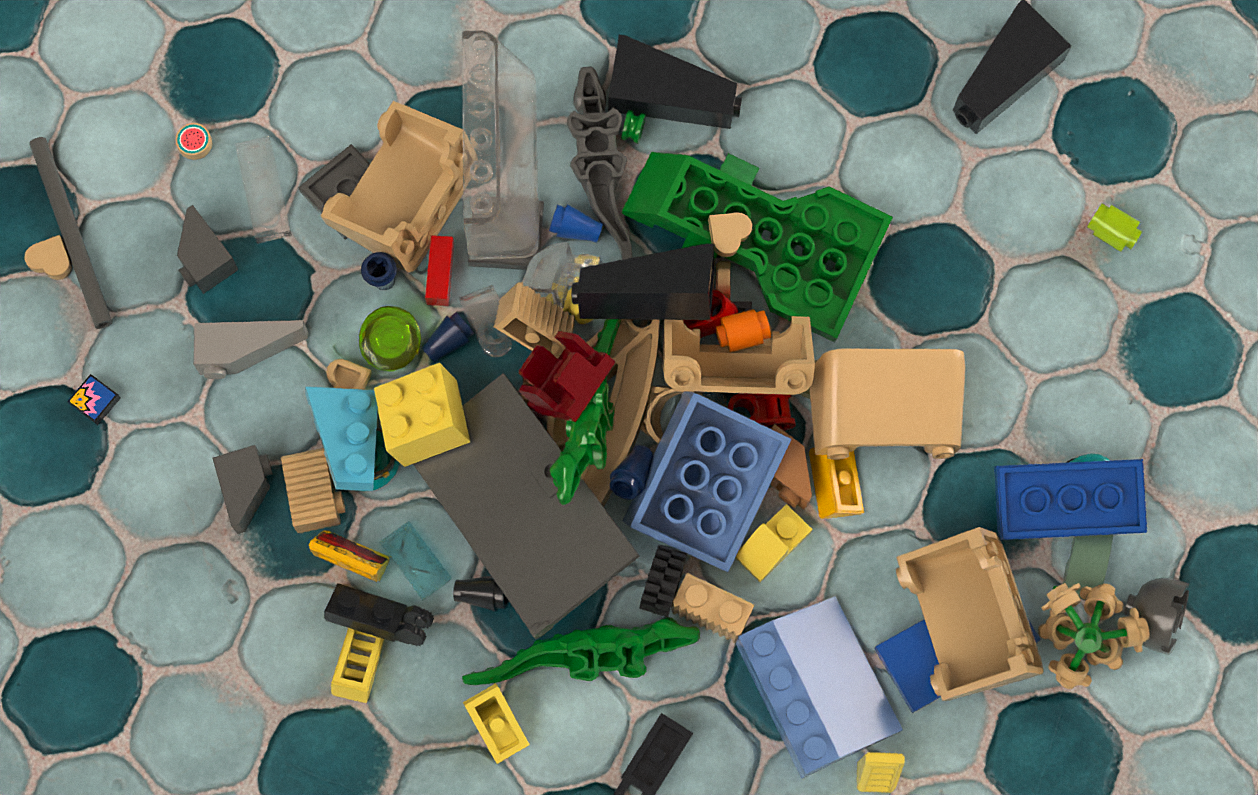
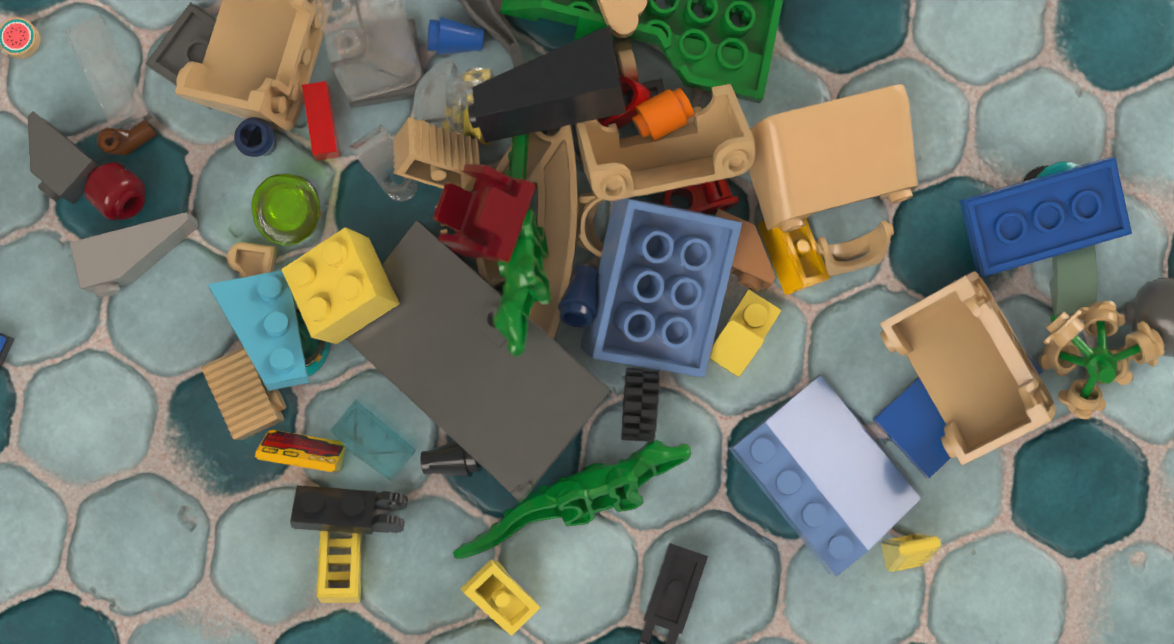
camera: 15 degrees left, 10 degrees up
dark grey slope [212,445,273,534] -> none
dark blue cone [421,312,475,363] -> none
tan brick [671,573,754,643] -> none
none -> dark red head [84,162,146,221]
none -> reddish brown arm [97,119,158,155]
none -> tan helmet [815,220,894,277]

